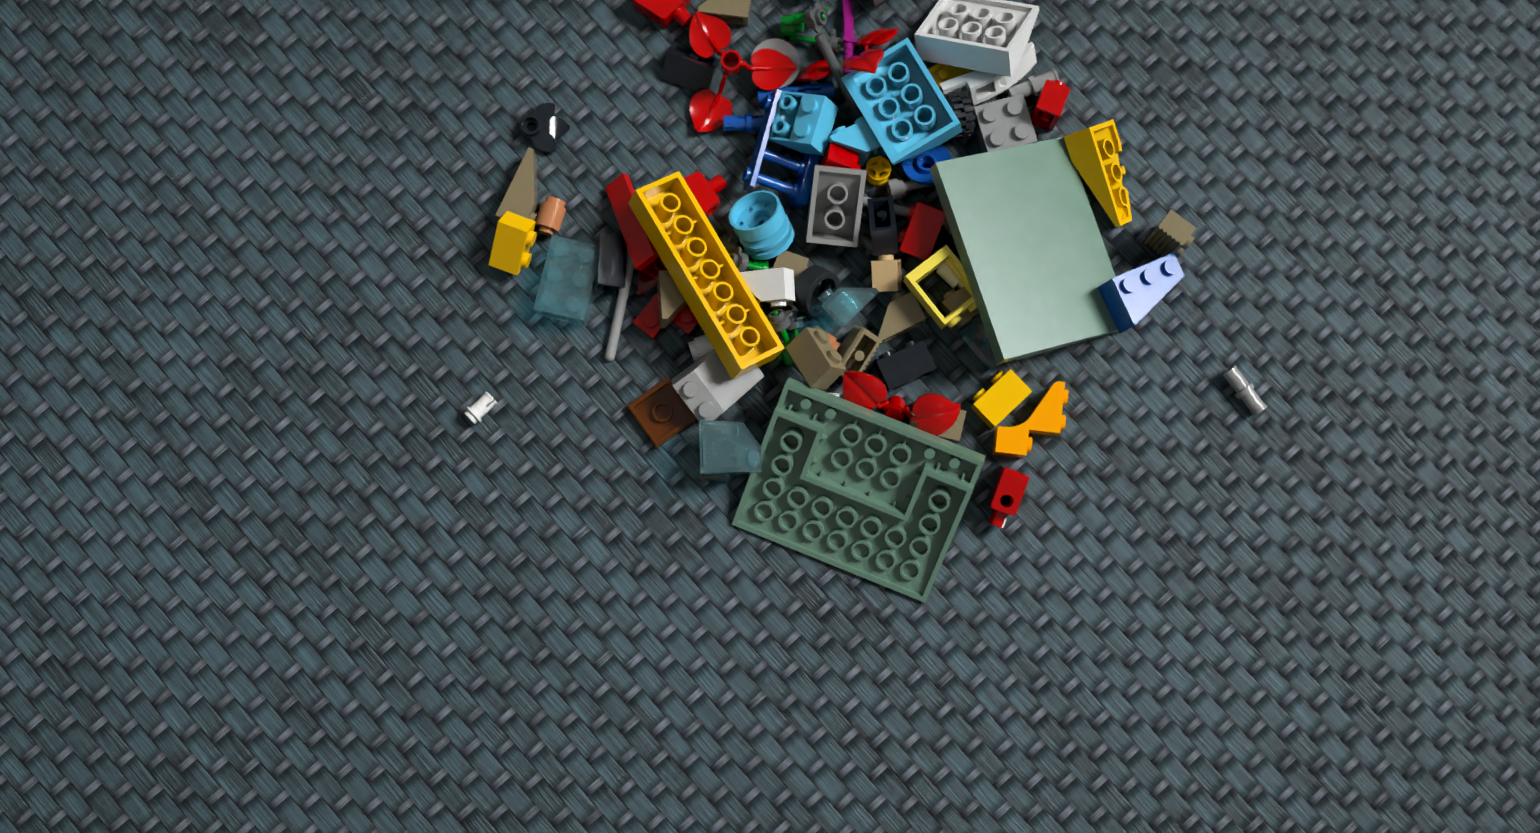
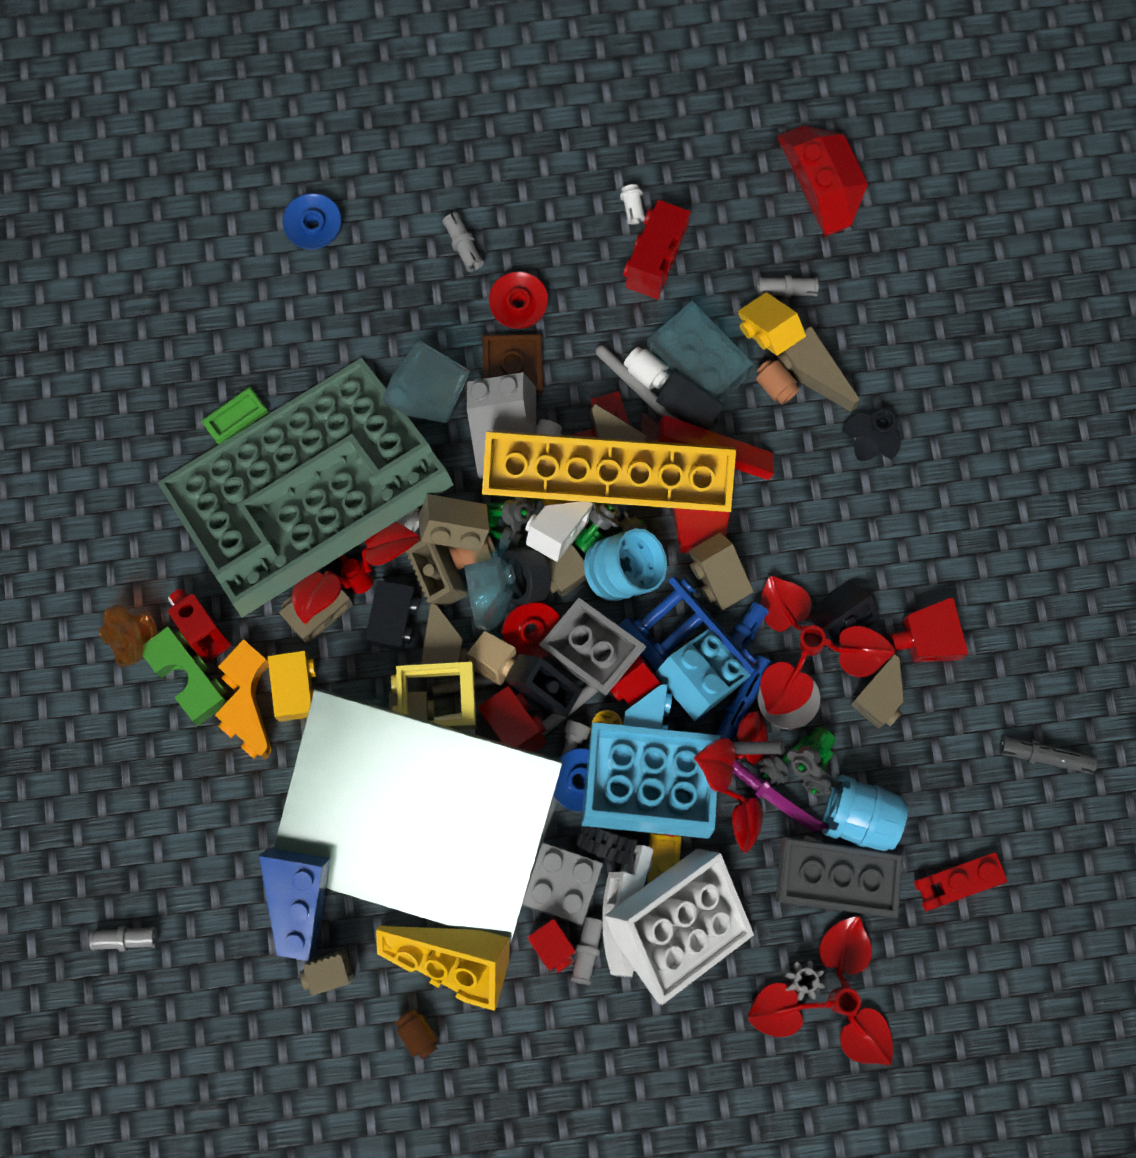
camera: 125 degrees right, 5 degrees down
none -> clear orange plate [99,605,157,667]
none -> bright green arch [138,627,227,726]
none -> bright green tile [201,387,269,445]
none -> blue dish [282,193,341,250]
none -> reddish brown brick [395,1008,440,1060]
none -> light grey pin [442,212,484,272]
none -> red dish [489,272,548,329]
none -> red dish [502,602,561,658]
none -> red wedge [623,200,691,300]
none -> white brick [624,347,669,390]
none -> dark tan brick [689,533,753,610]
none -> light grey pin [757,275,818,299]
none -> red wedge [777,125,868,237]

